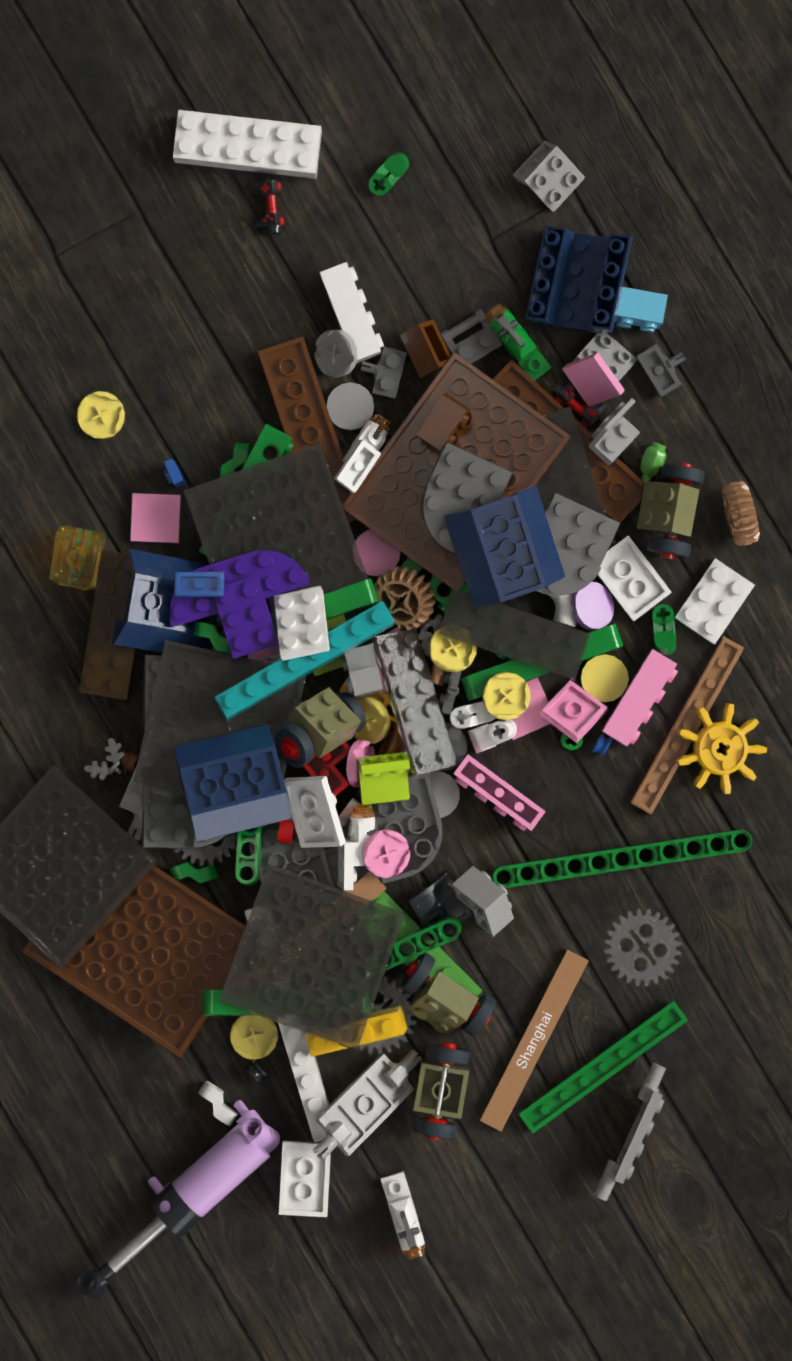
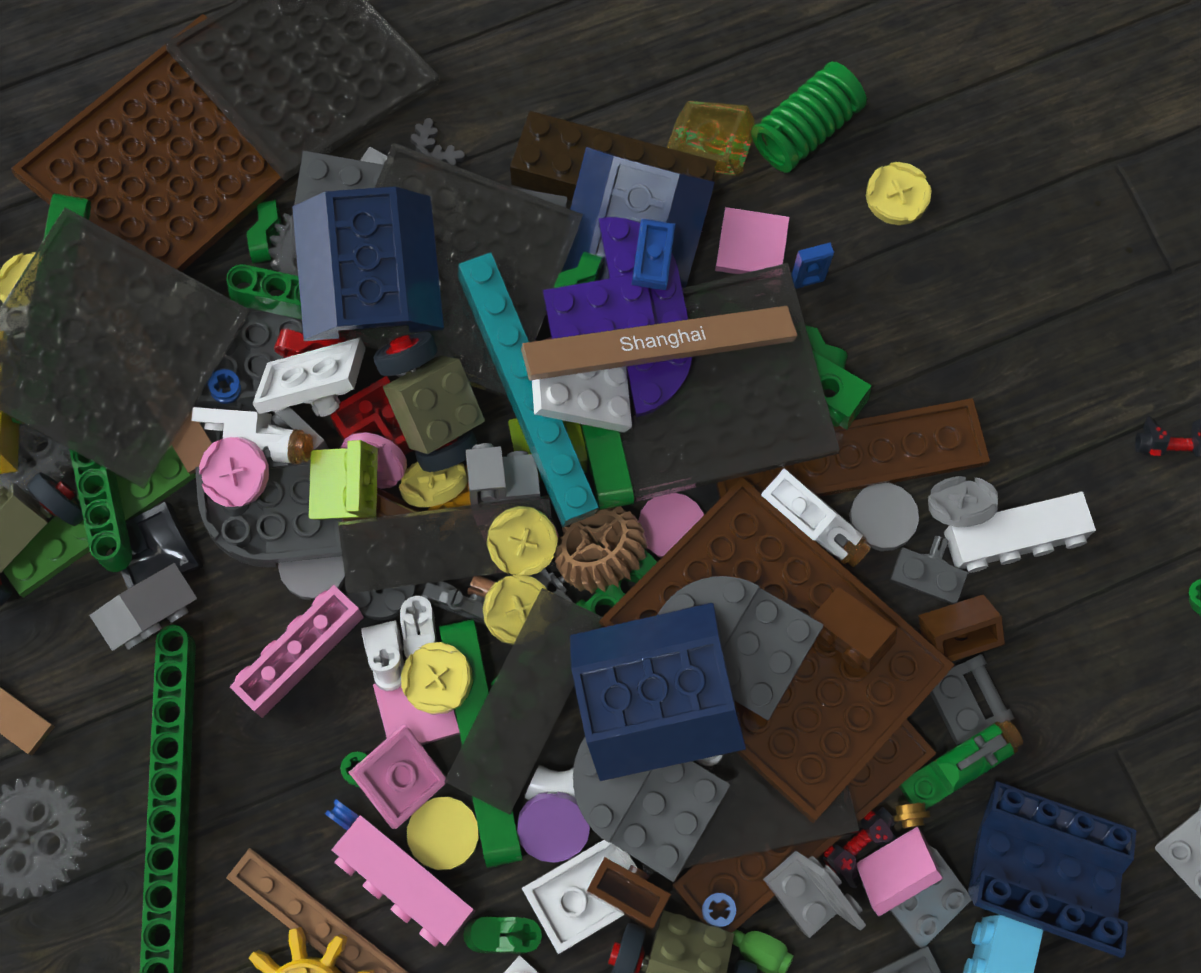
camera: 90 degrees right, 15 degrees down
none -> blue bush [208,369,241,404]
none -> light yellow tile [487,506,558,576]
none -> medium nougat tile [521,306,797,381]
none -> reddish brown brick [586,857,671,930]
none -> medium blue bush [702,893,736,928]
none -> green piece [751,61,867,173]
none -> pearl gold plate [893,803,931,828]

